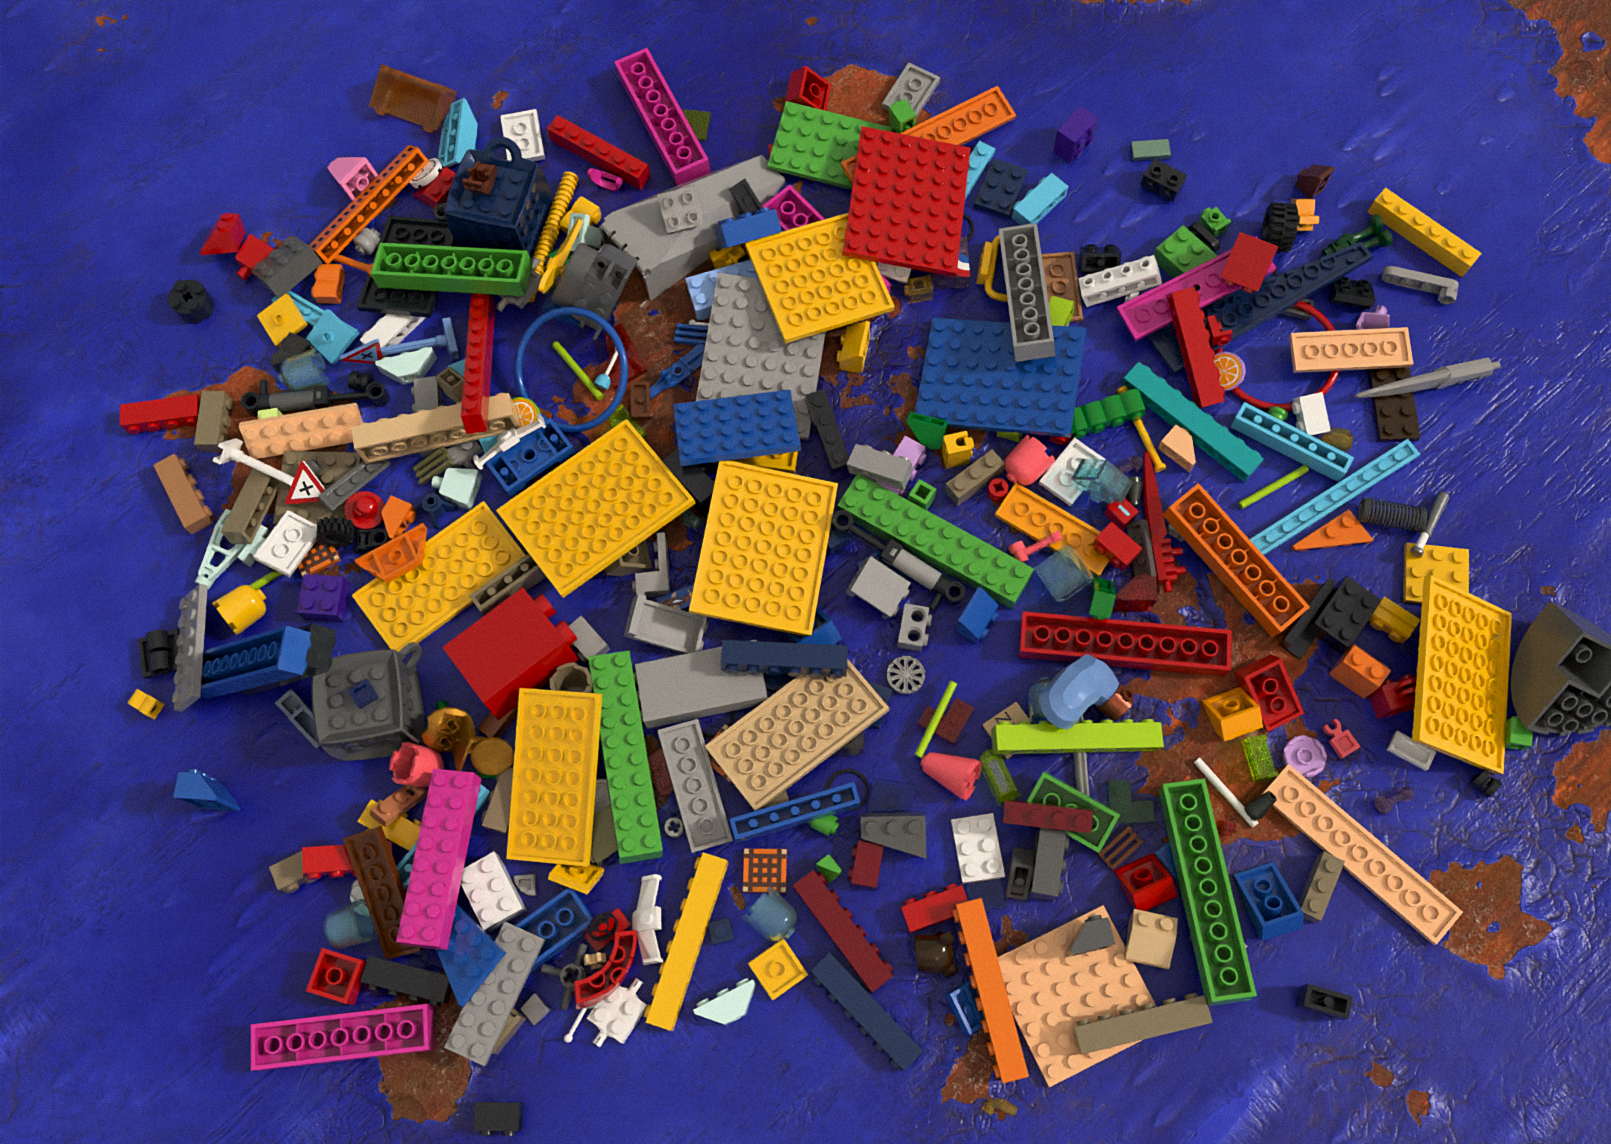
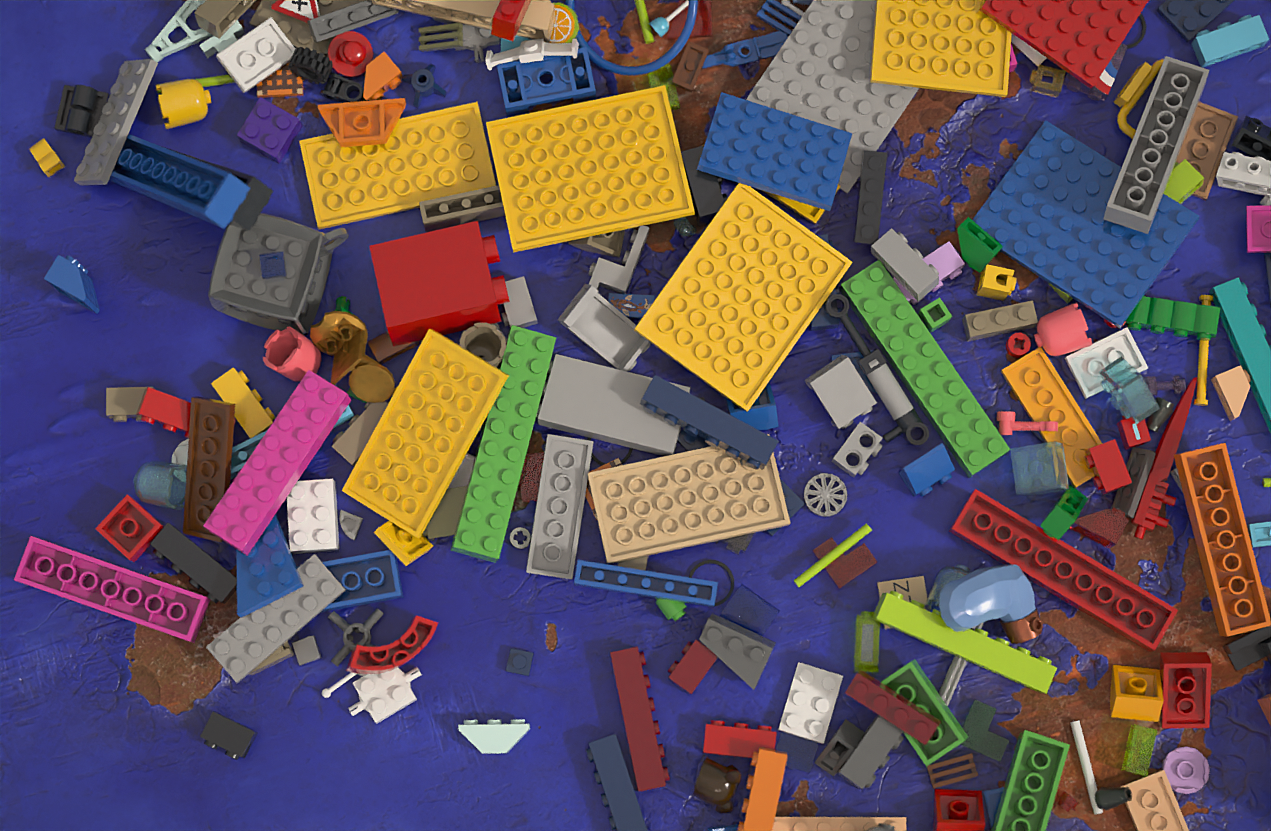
camera: 20 degrees right, 10 degrees up
sand blue slope [275,689,320,749] -> none
nougat plate [370,785,428,827] -> none
light aqua torso [432,468,483,511] -> none
piece [584,908,632,953] -> none
tan plate [584,952,609,970] -> none
white plate [632,874,663,965] -> none
yellow brick [644,853,729,1031] -> none
clear light blue cylinder [742,885,797,942] -> none
tile [743,849,787,893] -> none
yellow plate [748,938,808,1001] -> none
bright green slope [816,855,842,883] -> none
yellow slope [837,321,870,373] -> none
coral cone [920,752,982,800] -> none
coral plate [1323,719,1360,759] -> none

